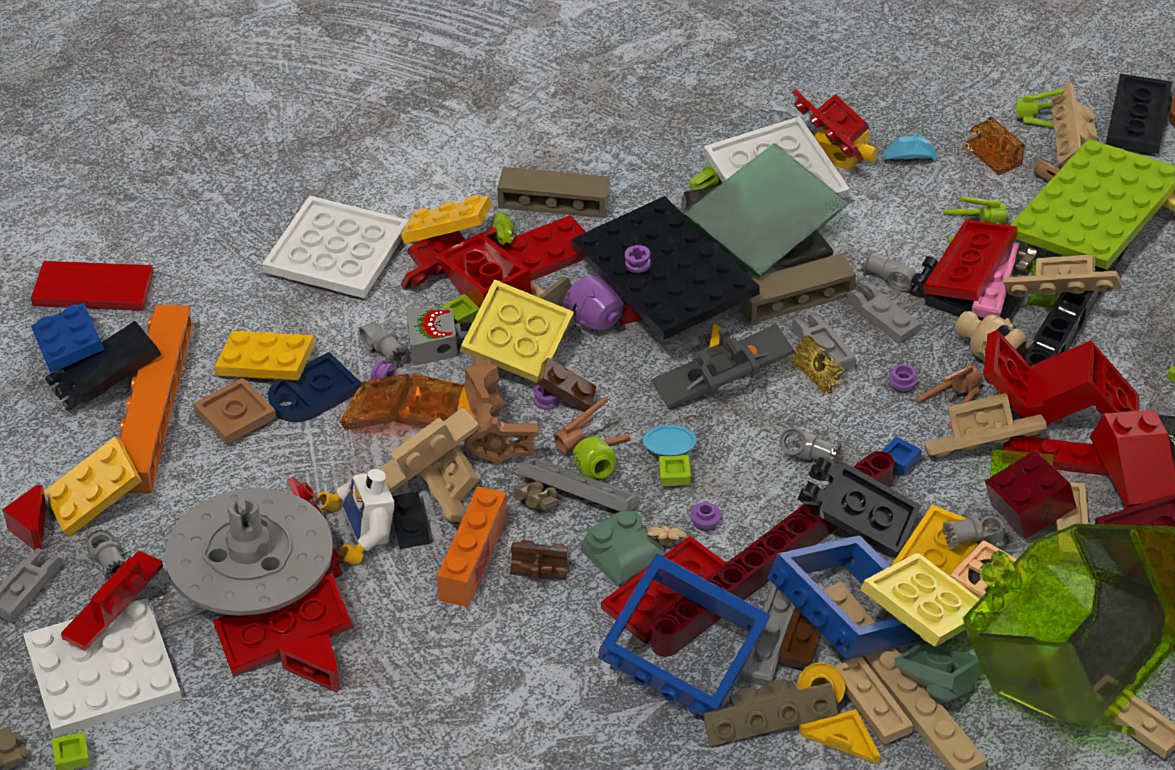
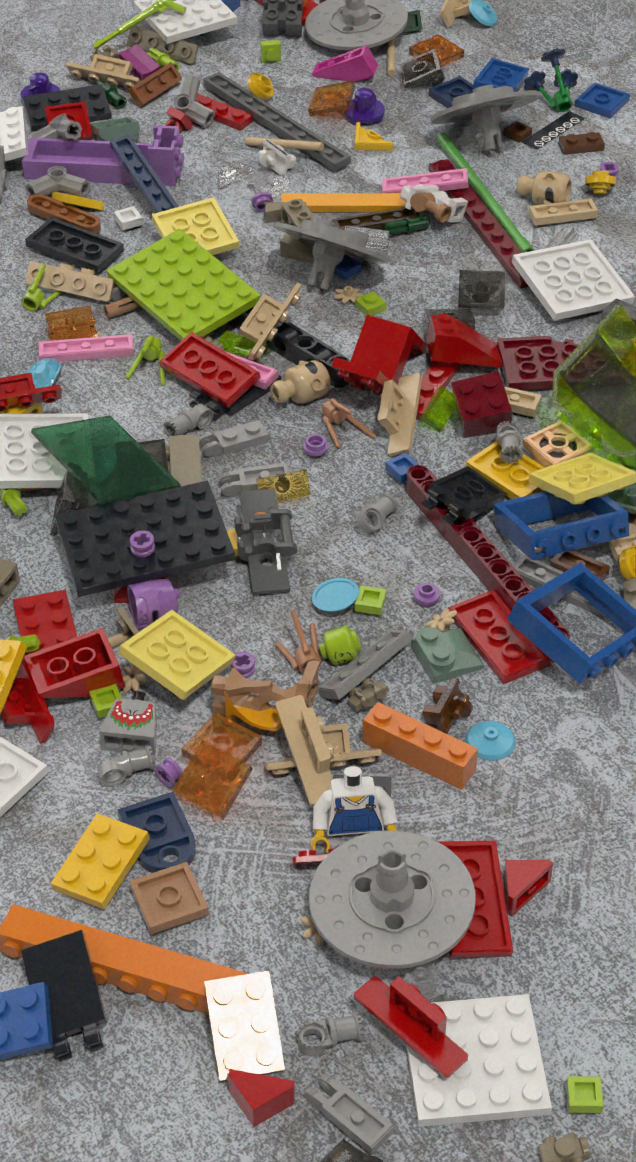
camera: 75 degrees left, 0 degrees up
reddish brown plate [537,358,596,412] -> none
none -> bright pink tile [38,334,134,362]
none -> medium azure piece [465,721,516,760]

